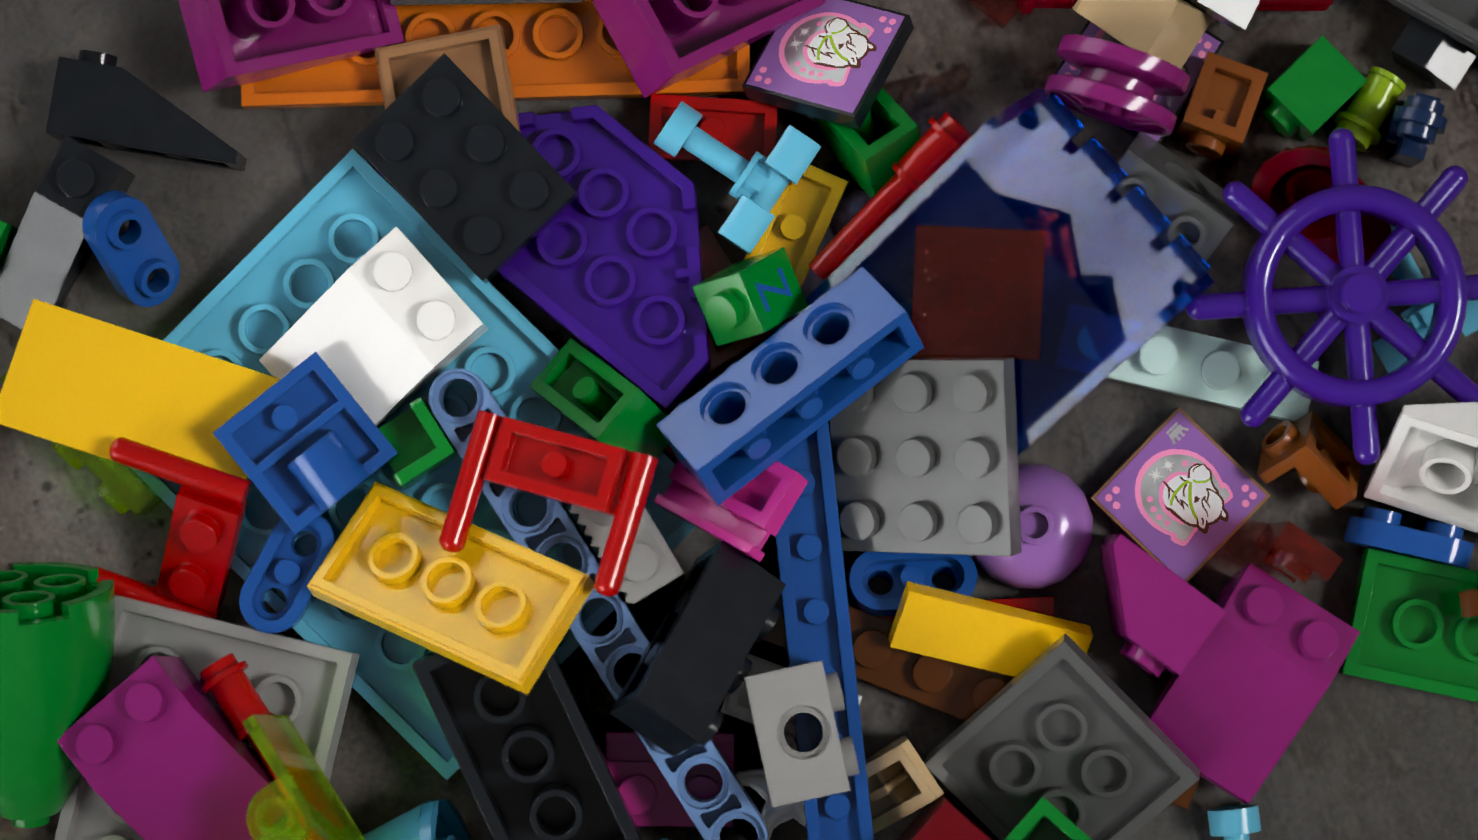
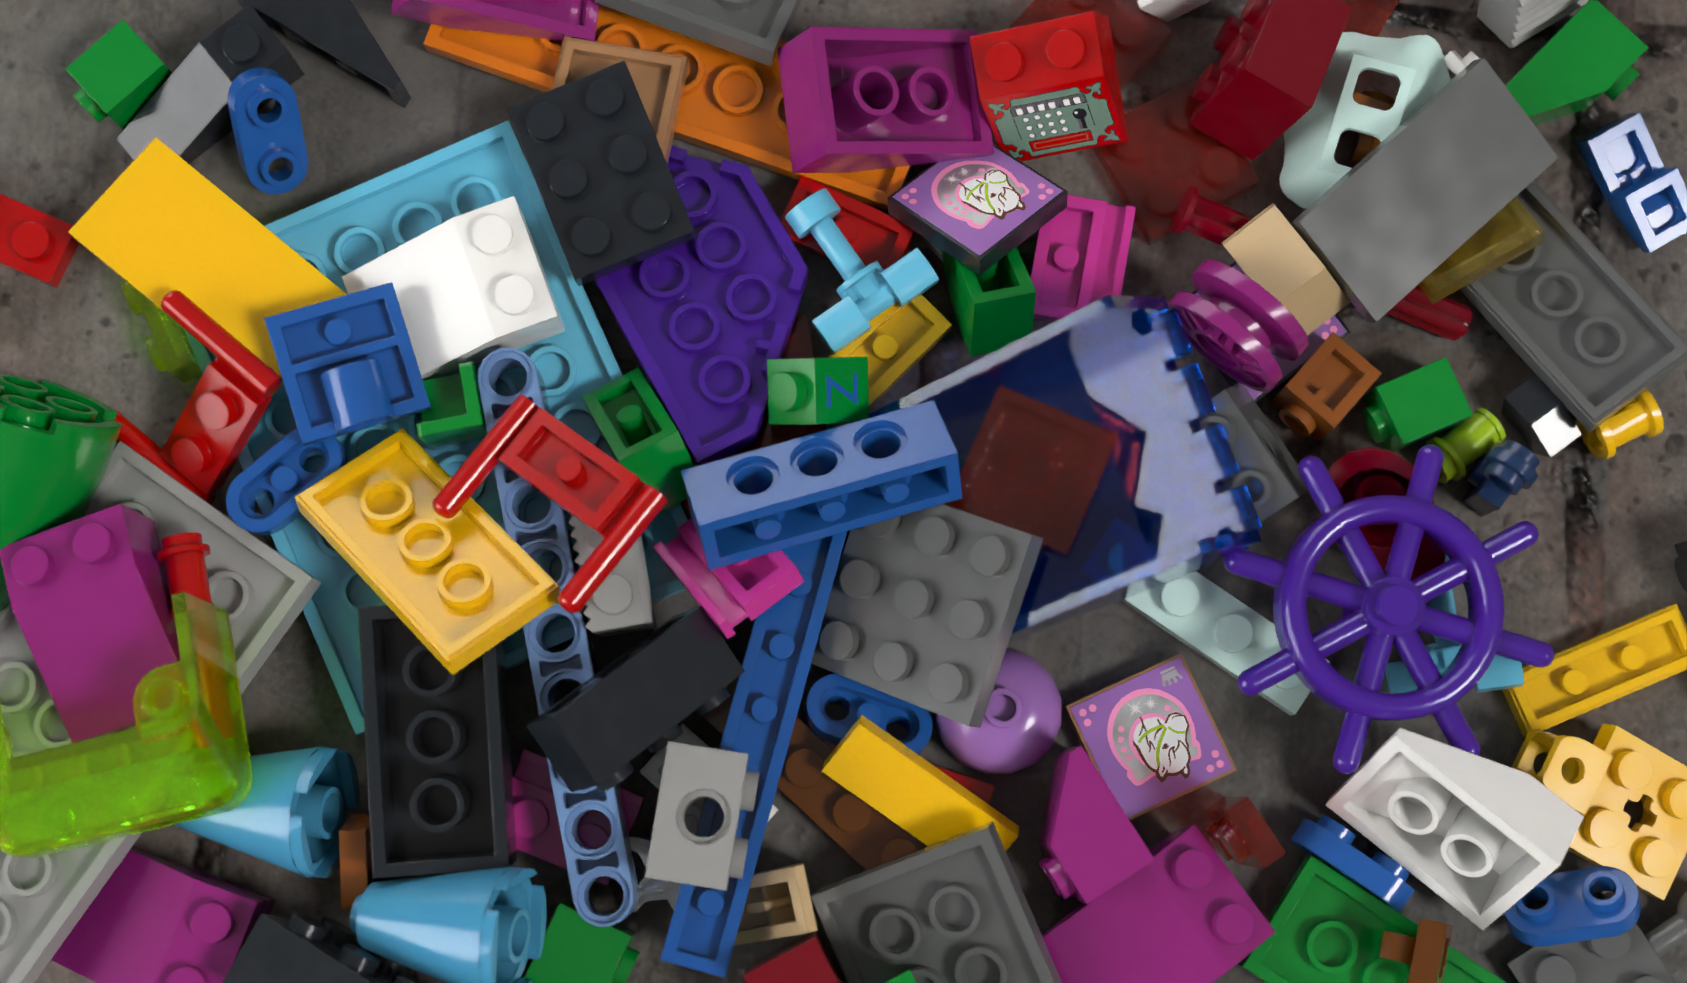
camera: 15 degrees right, 5 degrees down
red pin [808,111,974,282] -> none
dark orange bracket [1257,410,1361,510] -> none
none -> dark pink plate [1030,195,1136,333]

